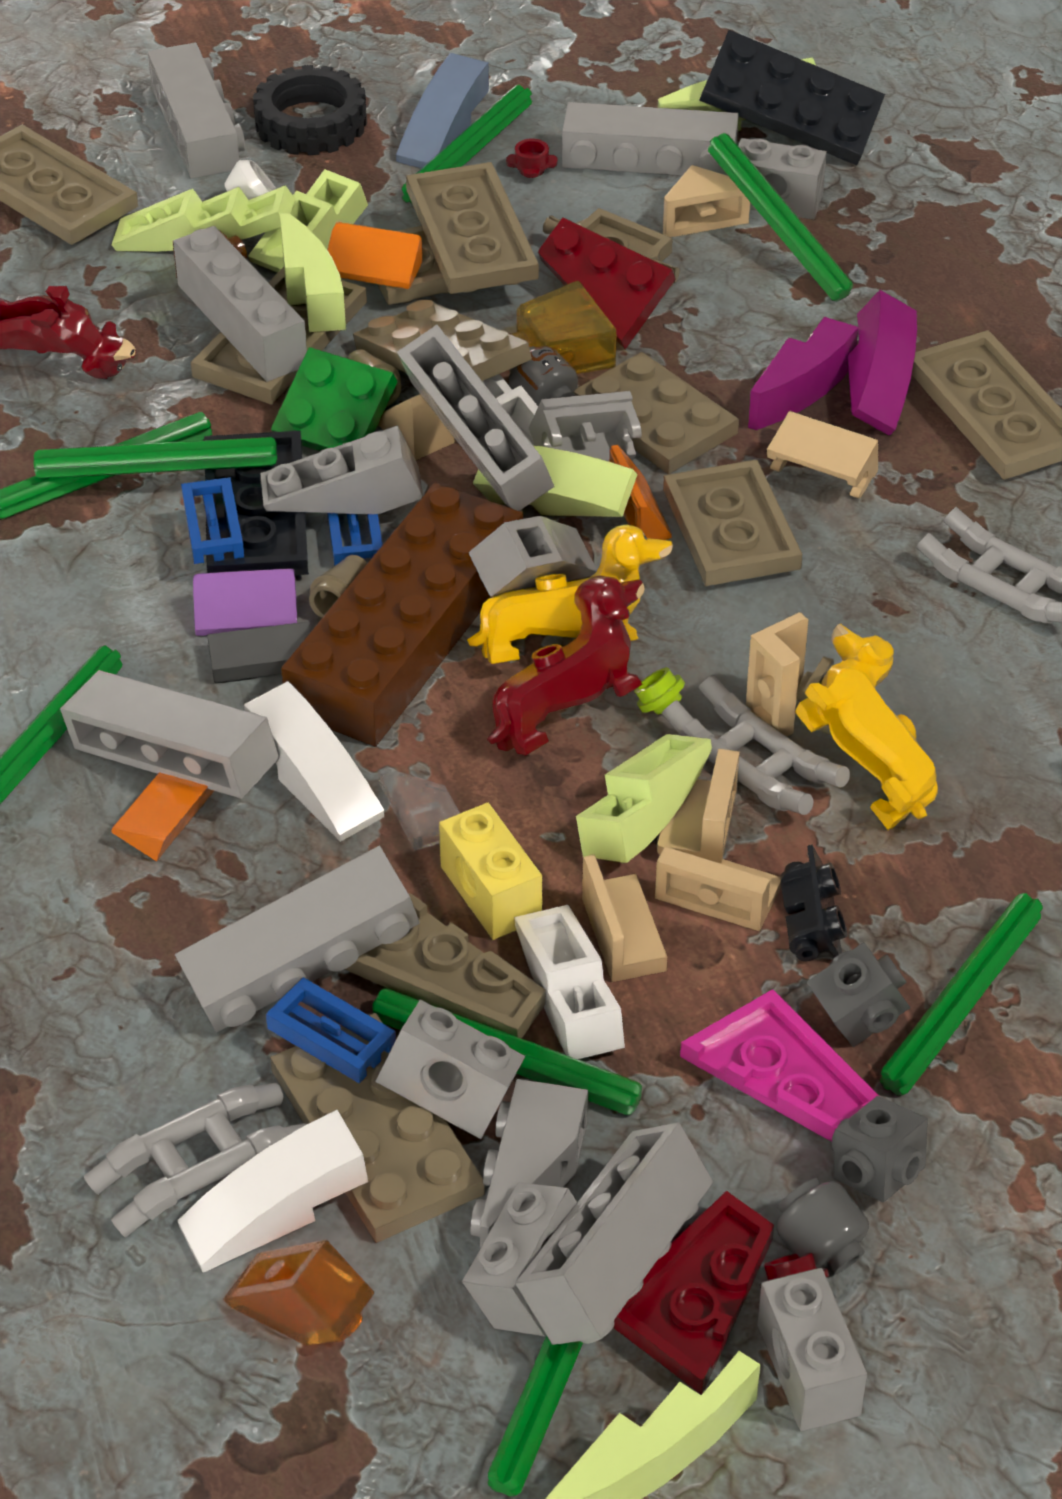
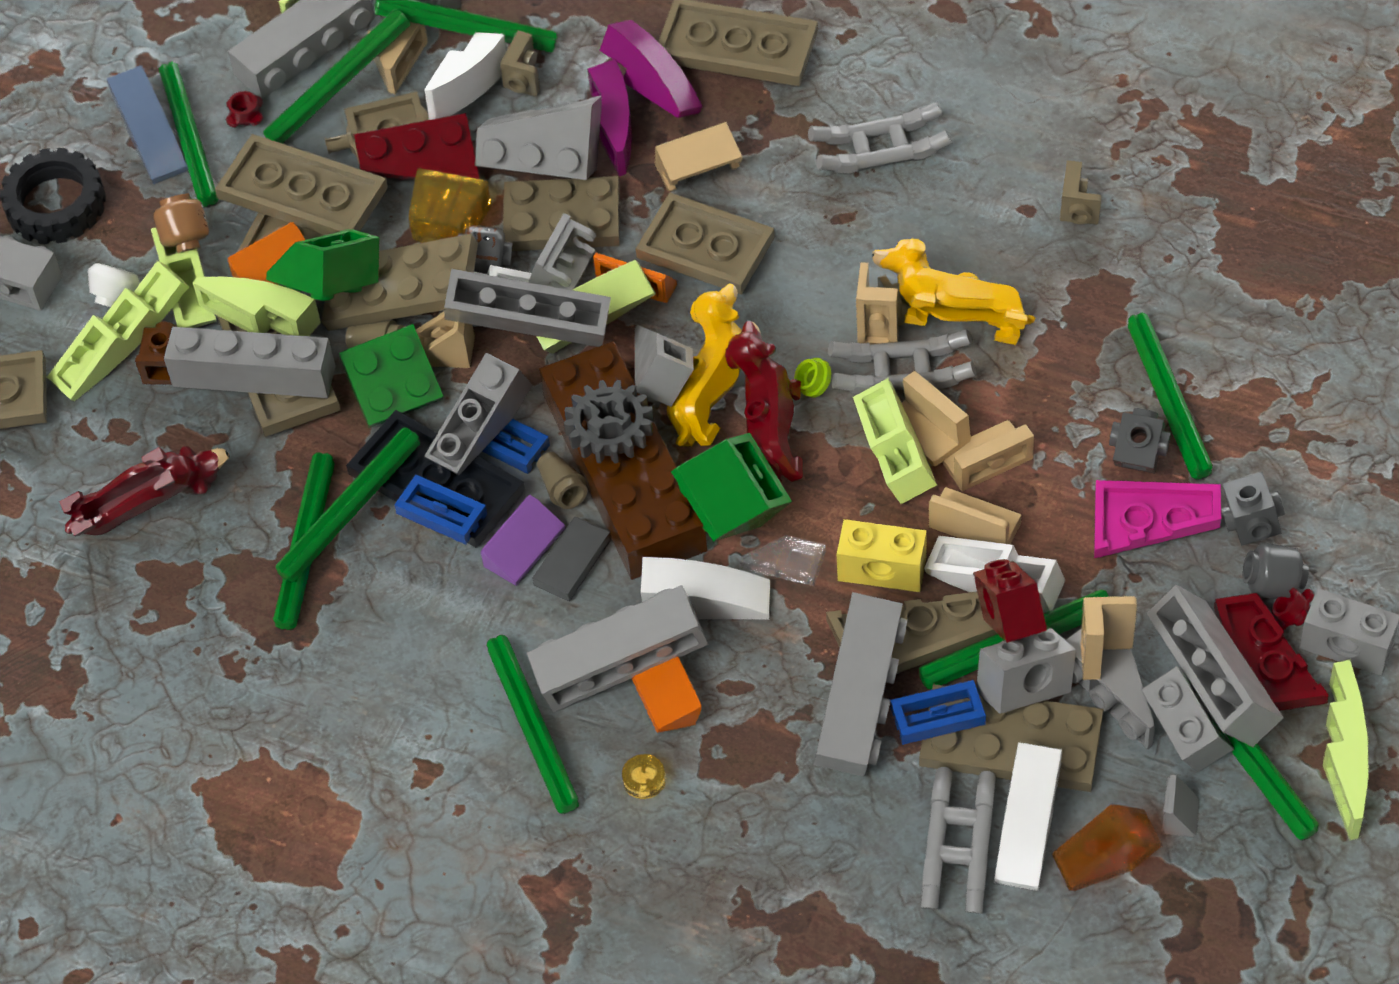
camera: 45 degrees left, 10 degrees up
black hinge [780,844,848,962] -> none
none -> medium nougat head [153,194,209,253]
none -> green axle [263,9,410,144]
none -> green slope [266,229,380,300]
none -> white slope [425,32,506,120]
none -> light grey wedge [475,95,602,180]
none -> dark tan bracket [500,31,540,96]
none -> dark grey gear [564,380,654,463]
none -> clear yellow tile [622,754,666,799]
none -> green slope [671,433,792,542]
none -> dark red brick [973,559,1047,643]
none -> tan panel [1080,596,1137,680]
none -> light grey slope [1162,774,1199,837]

